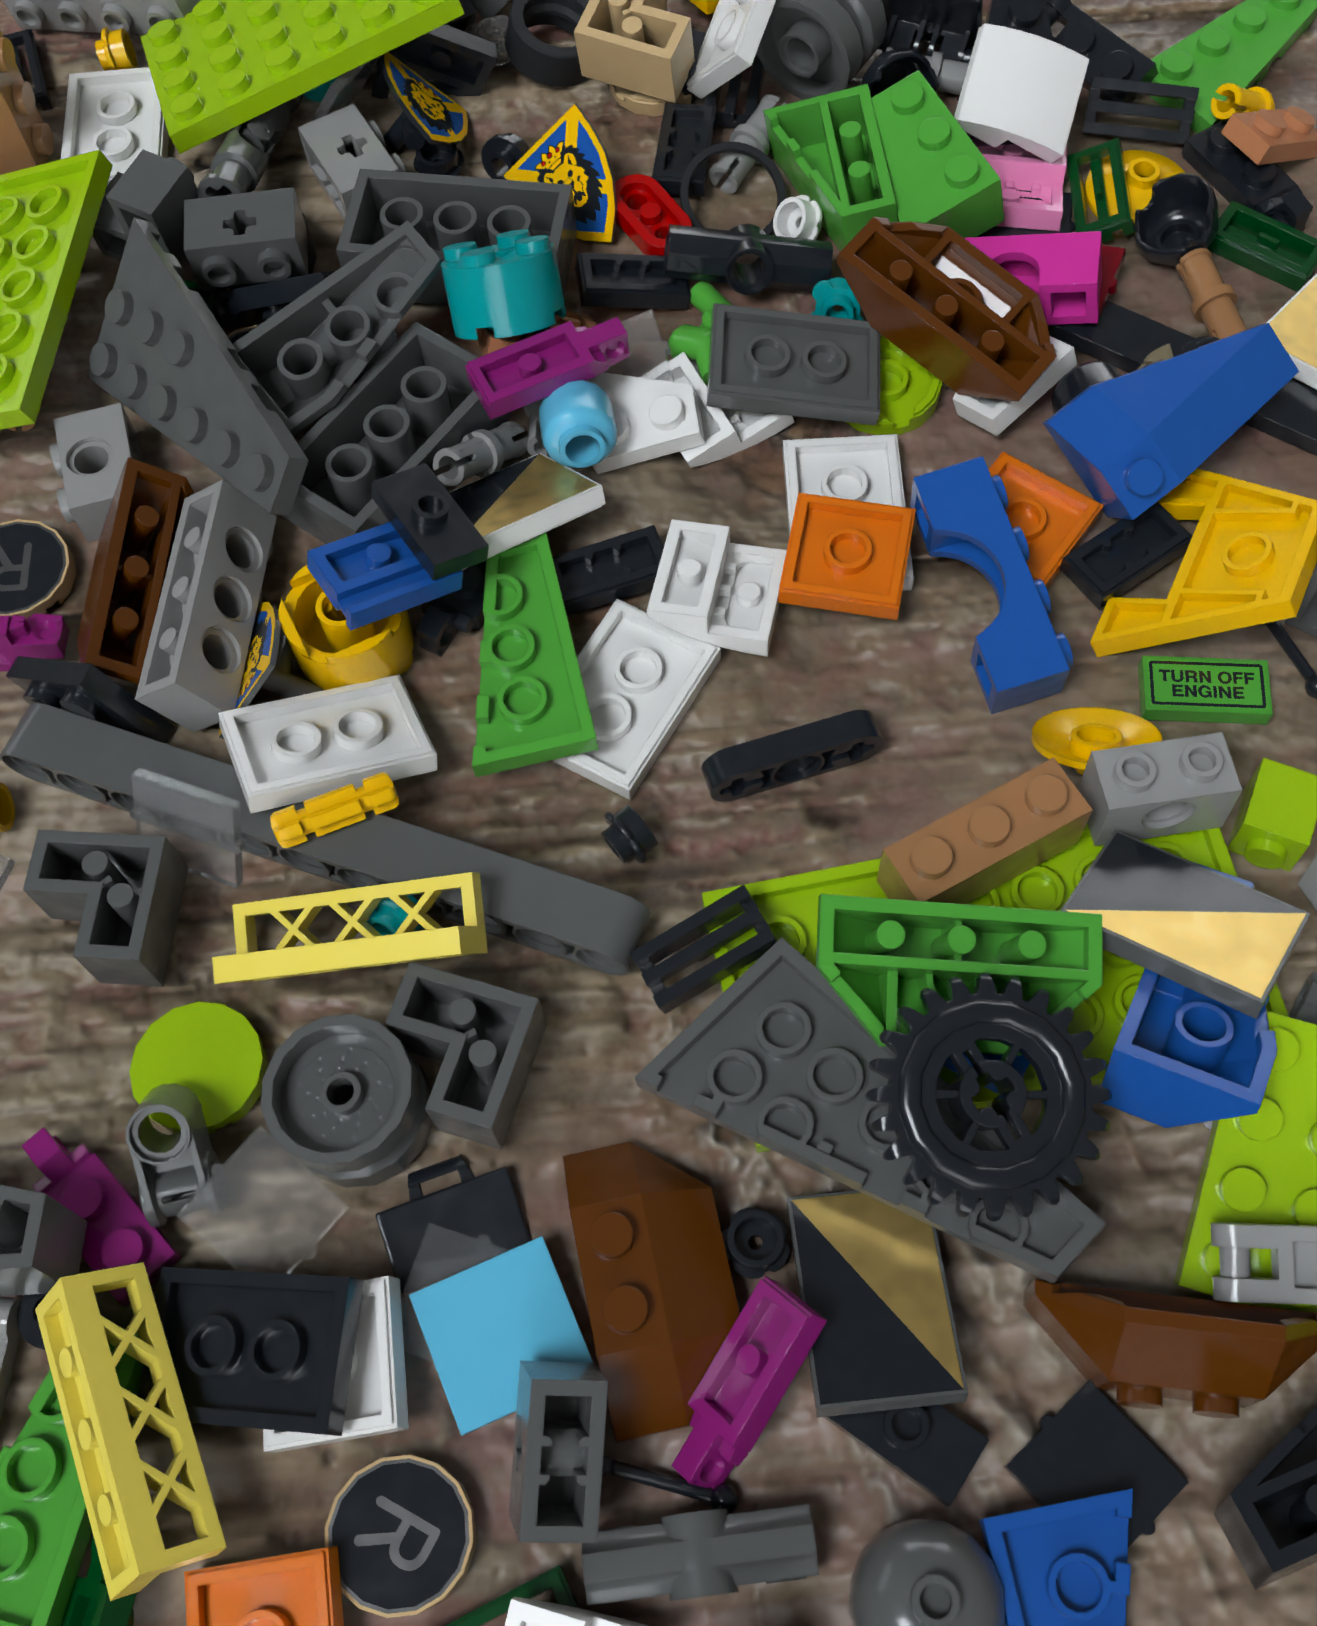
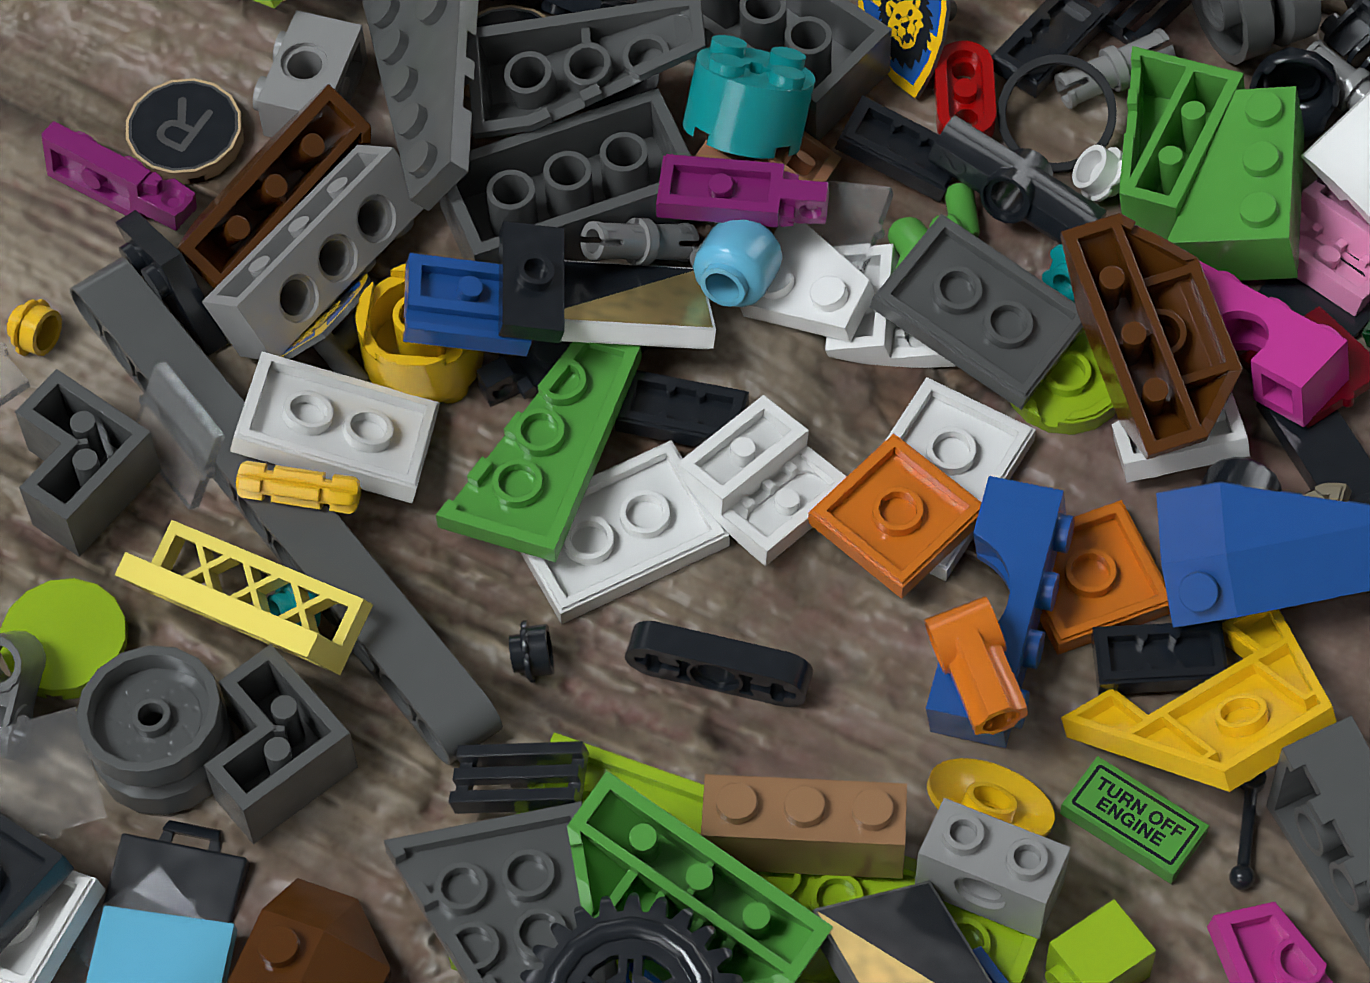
camera: 30 degrees right, 5 degrees down
none -> orange piece [924,596,1028,735]

